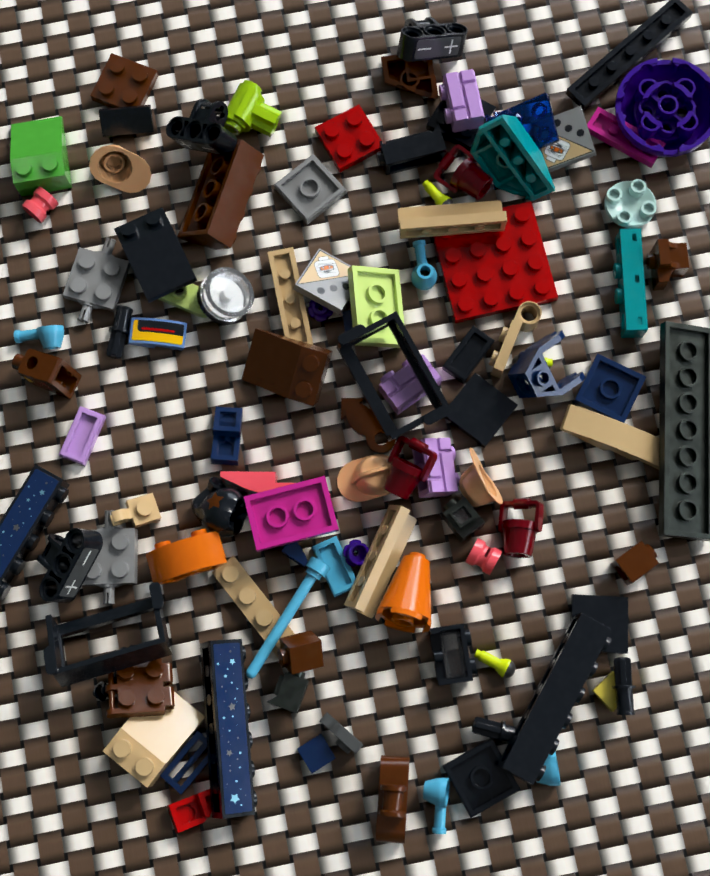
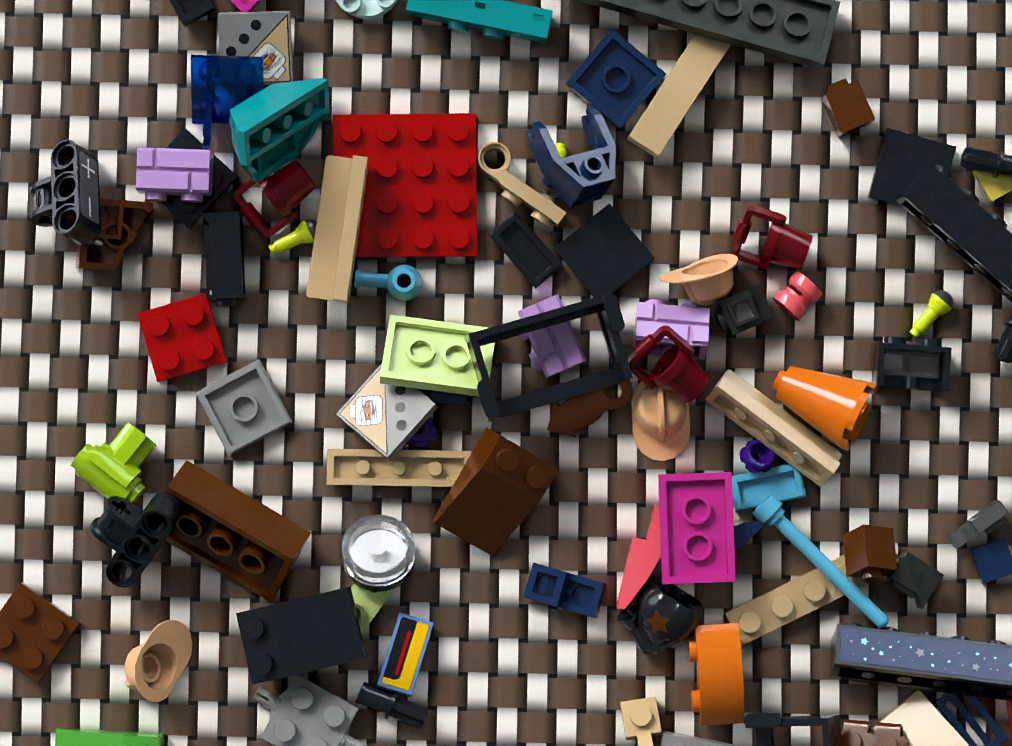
camera: 80 degrees left, 10 degrees up
black tile [99,105,154,137] -> none

